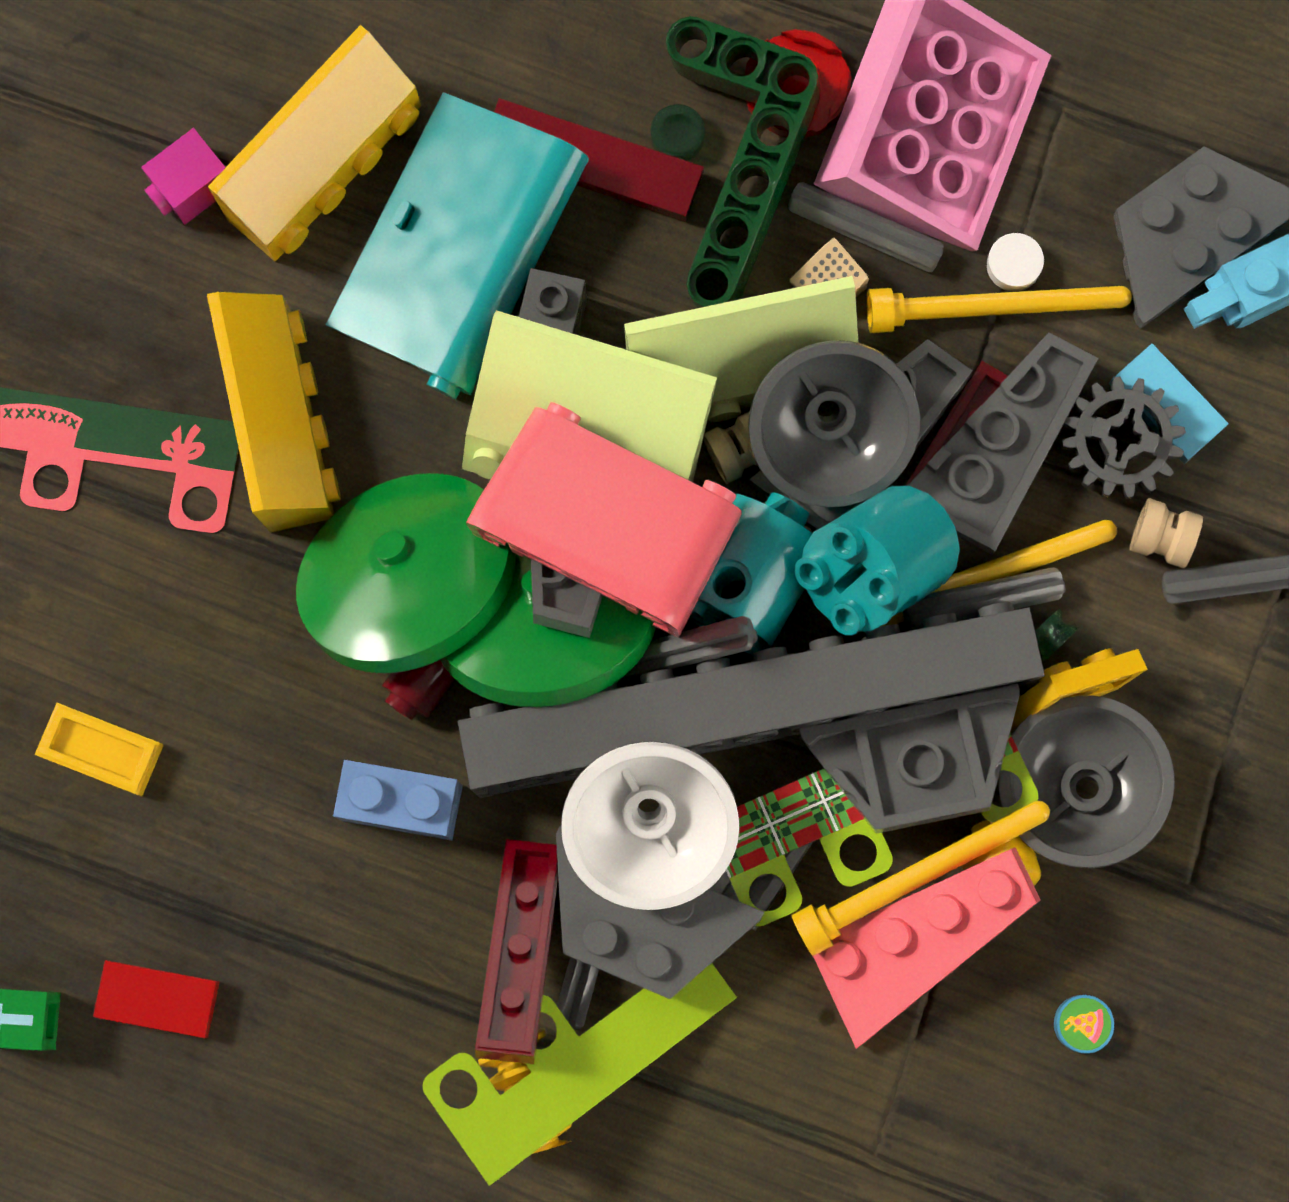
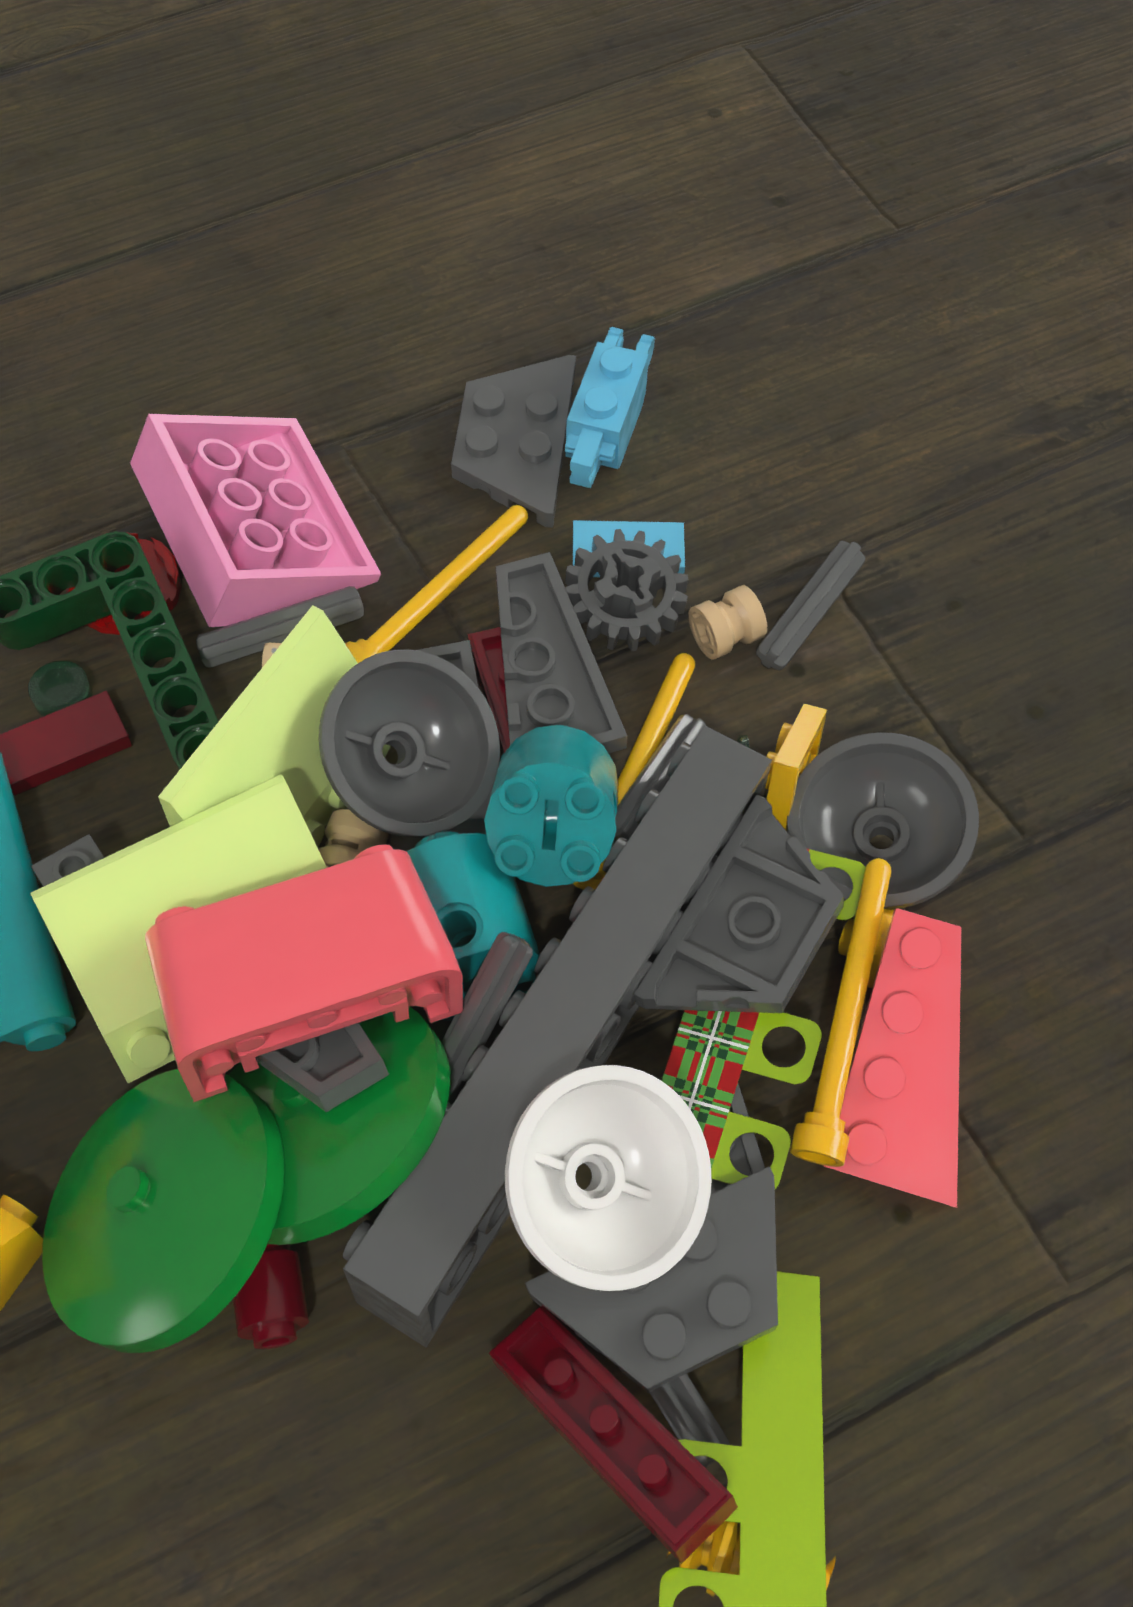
camera: 55 degrees left, 20 degrees down
medium blue brick [333,760,463,840] -> none
white tile [987,233,1044,291] -> none
tile [1054,995,1114,1053] -> none

